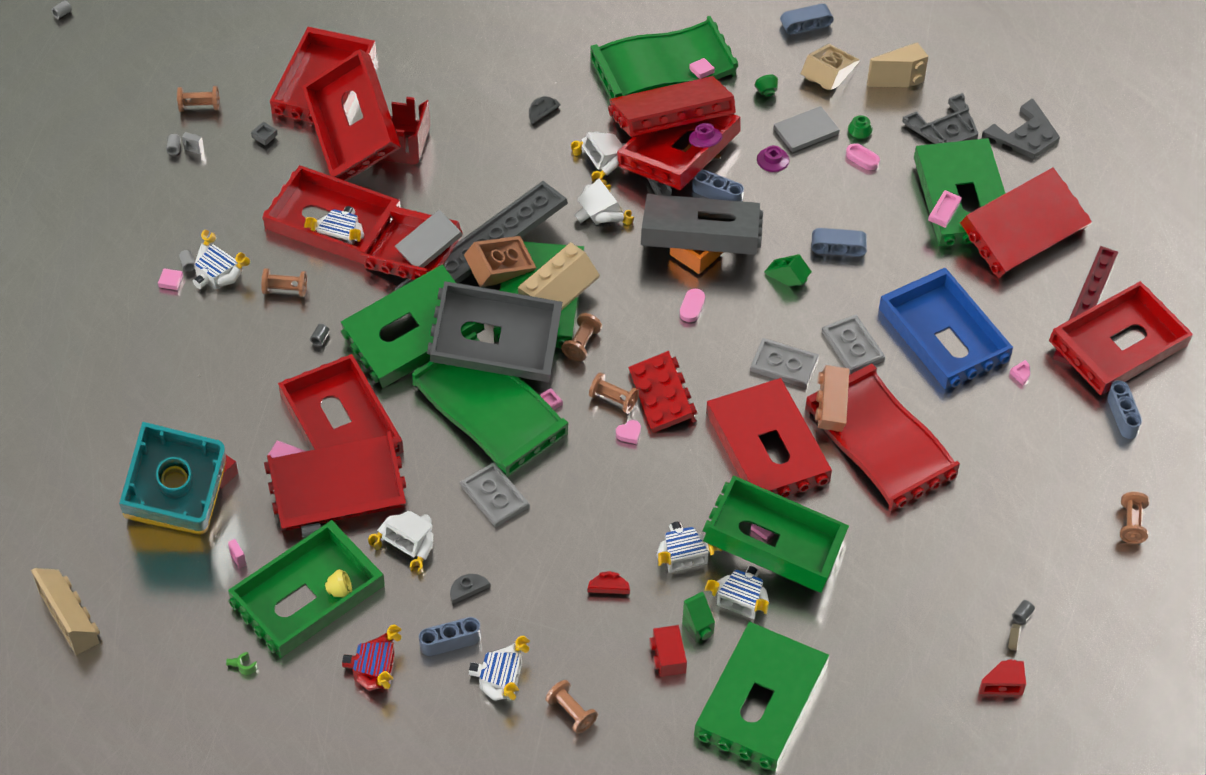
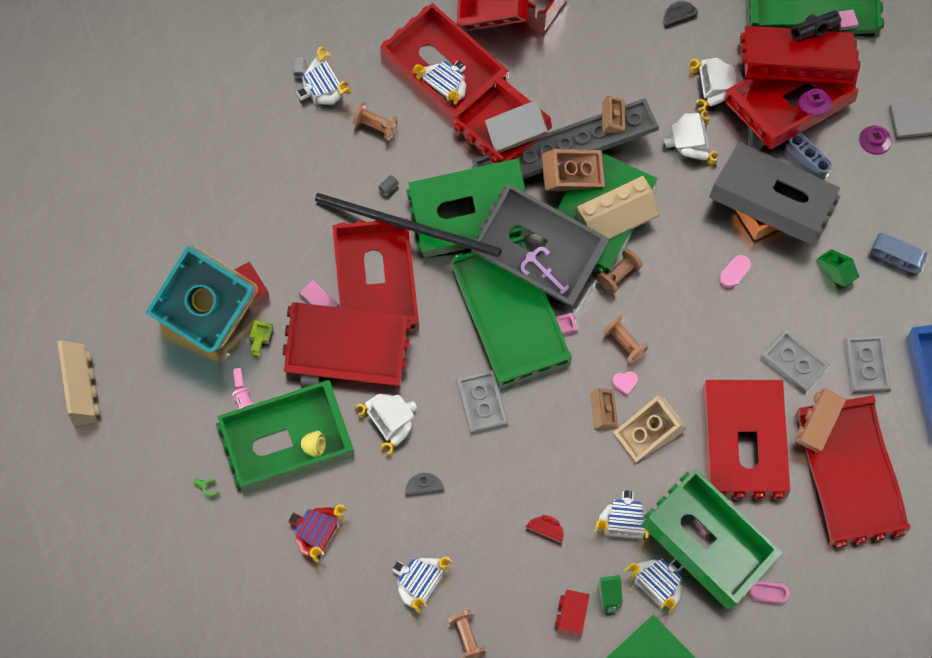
camera: 20 degrees right, 15 degrees up
bright pink tile [158,269,183,290] -> none
sand blue beam [419,617,481,656] -> none
red bracket [628,351,698,433] -> none
green cone [754,74,778,97] -> none
none -> bright pink bush [232,387,254,409]
none -> lime plate [249,320,274,356]
none -> black piece [315,193,502,258]
none -> lavender piece [521,247,570,295]
none -> medium nougat slope [590,388,618,429]
none -> medium nougat slope [602,95,625,133]
none -> tan slope [614,395,687,463]
none -> bright pink tile [749,580,790,605]
none -> black piece [790,10,842,41]

